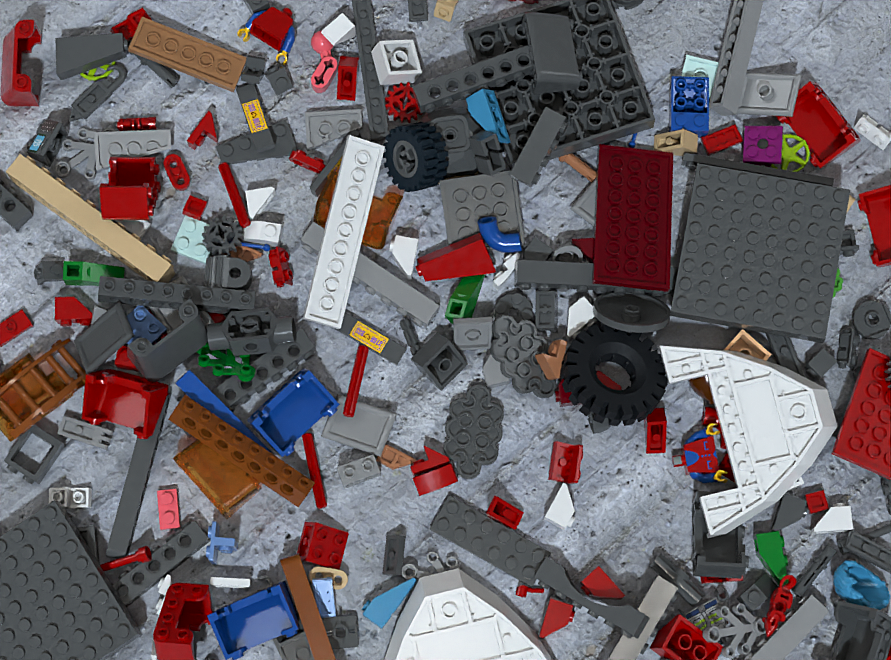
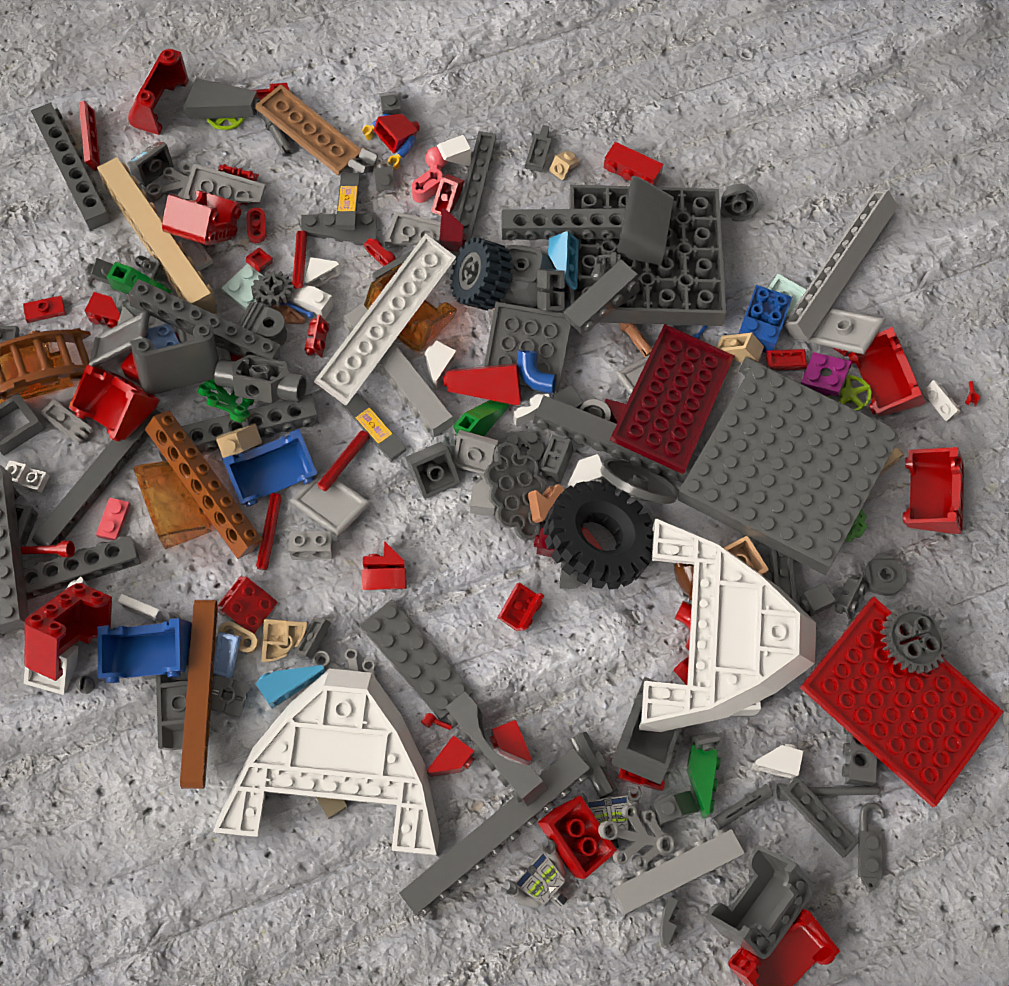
camera: 20 degrees right, 10 degrees down
dark grey plate [69,65,126,122] -> none
blue tile [175,370,271,452] -> none
red slope [187,111,218,150] -> none
medium blue bracket [206,521,238,565] -> none
white brick [371,39,422,85] -> none
nougat tile [376,444,416,470] -> none
red gear [385,82,423,124] -> none
dark grey axle [400,319,421,356] -> none
dark grey plate [444,384,504,480] -> none
red slope [486,495,524,530] -> none
white slope [544,483,576,530] -> none
red slope [644,408,667,454] -> none
torso [672,423,728,483] -> none
red animal [762,575,797,637] -> none
dark grey slope [770,493,808,532] -> none
red plate [804,490,829,514] -> none
dark azure hair [833,560,891,610] -> none
dark grey bracket [840,230,859,257] -> none
none -> dark grey hinge [135,255,161,279]
none -> tan slope [216,424,262,458]
none -> tan brick [261,619,307,662]
none -> dark red slope [439,208,467,252]
none -> dark grey piece [591,252,621,281]
none -> dark grey slope [689,732,721,751]

